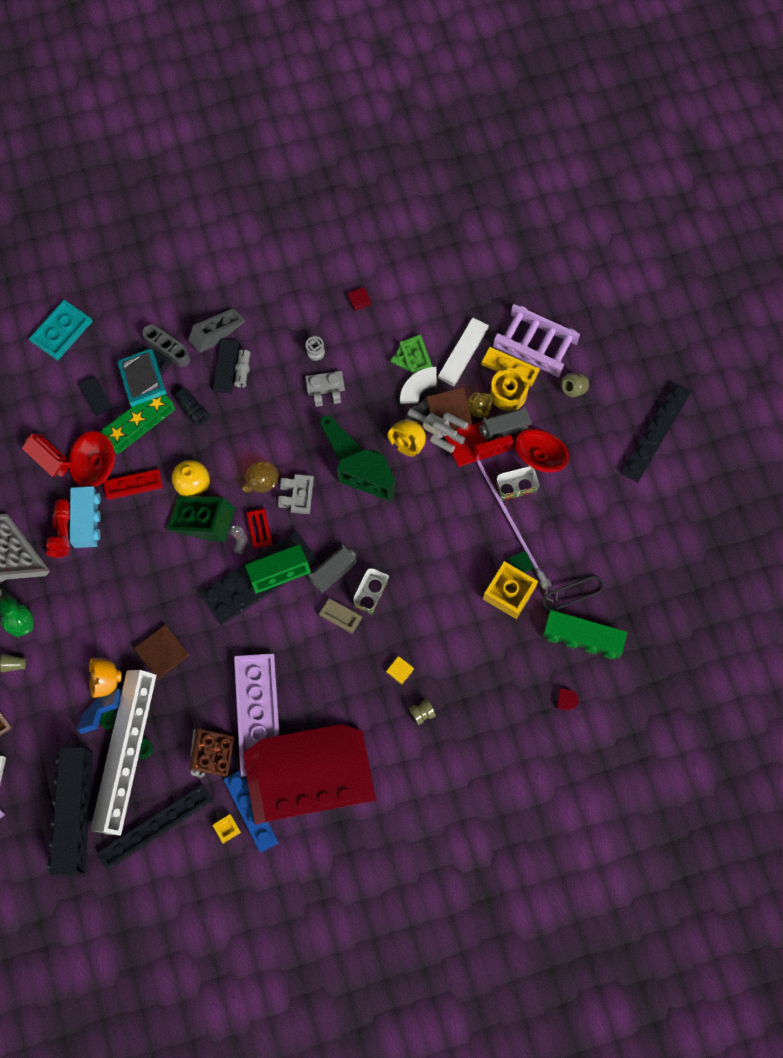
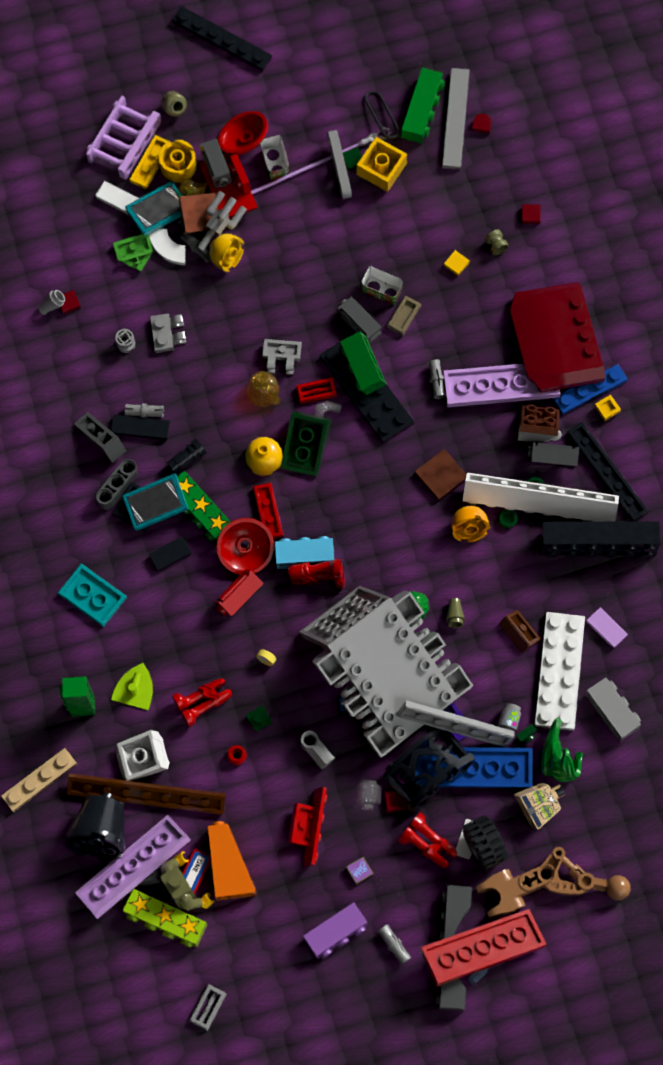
camera: 90 degrees left, 0 degrees up
blue tile [77,688,122,734] -> none
dark green slope [321,416,395,502] -> none
none -> light grey cone [38,290,65,315]
none -> tile [125,181,182,237]
none -> light grey beam [327,130,352,199]
none -> light grey pin [428,360,446,399]
none -> light grey tile [443,68,470,170]
none -> dark red tile [522,204,541,224]
none -> dark grey window [528,442,579,466]

